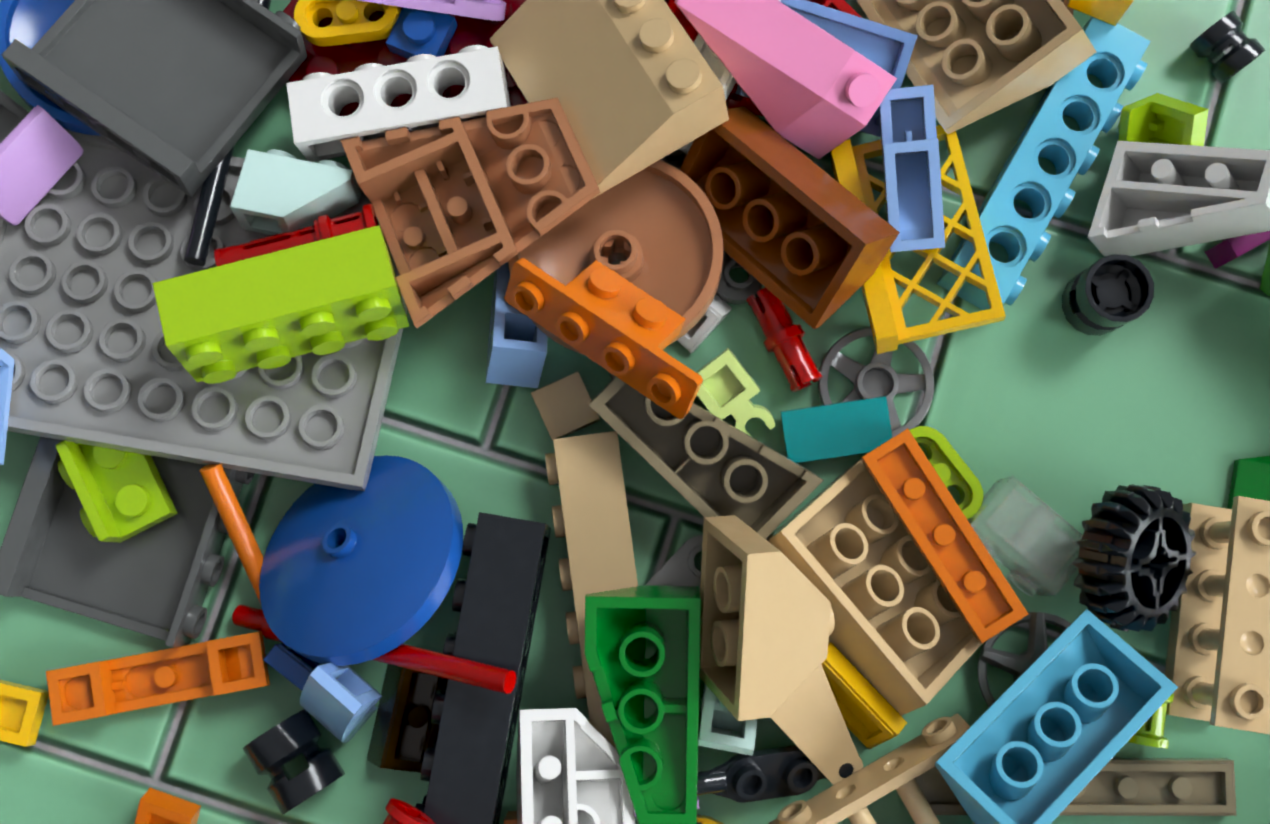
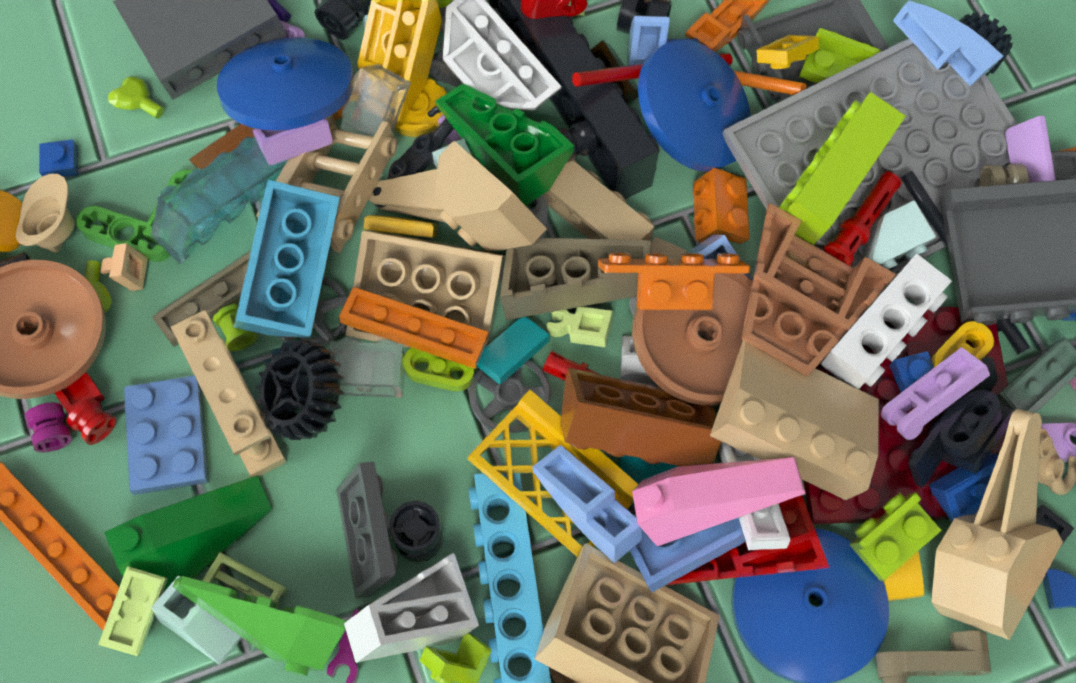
camera: 145 degrees right, 15 degrees down
none -> dark grey plate [336,462,397,599]
none -> black wheel [557,120,597,163]
none -> orange bracket [693,168,750,244]
none -> yellow plate [757,35,819,69]
none -> dark tan wheel [979,163,1029,187]

